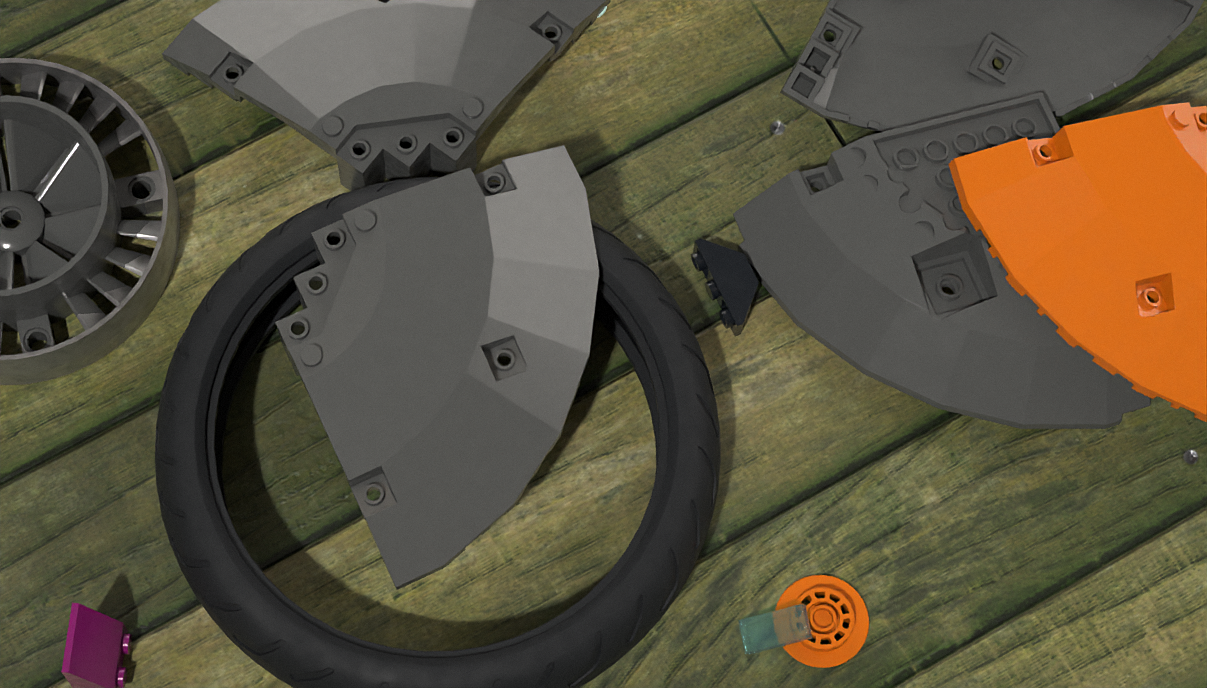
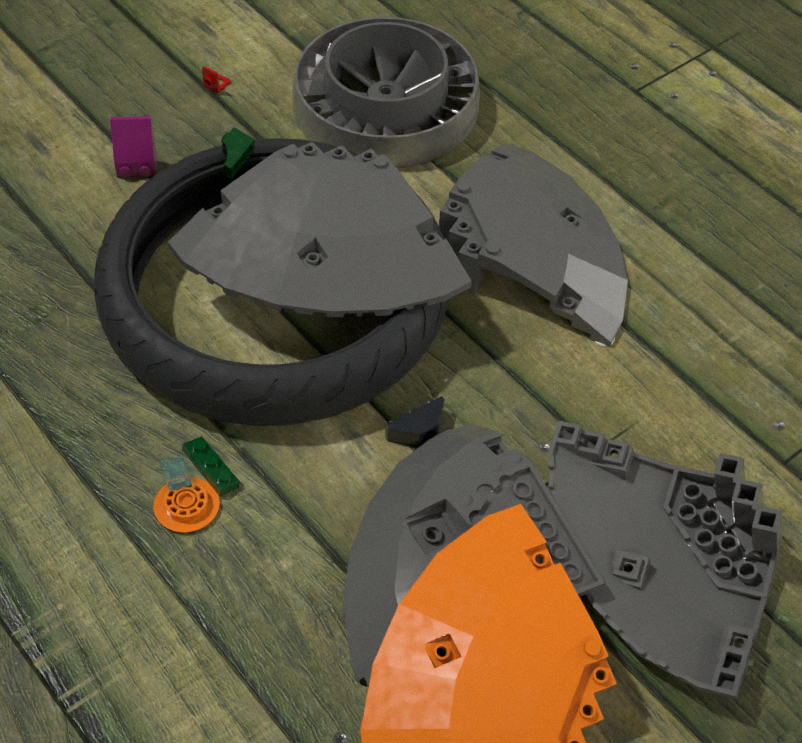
camera: 85 degrees right, 20 degrees down
none -> dark green plate [182,436,240,496]
none -> dark green arch [221,127,255,179]

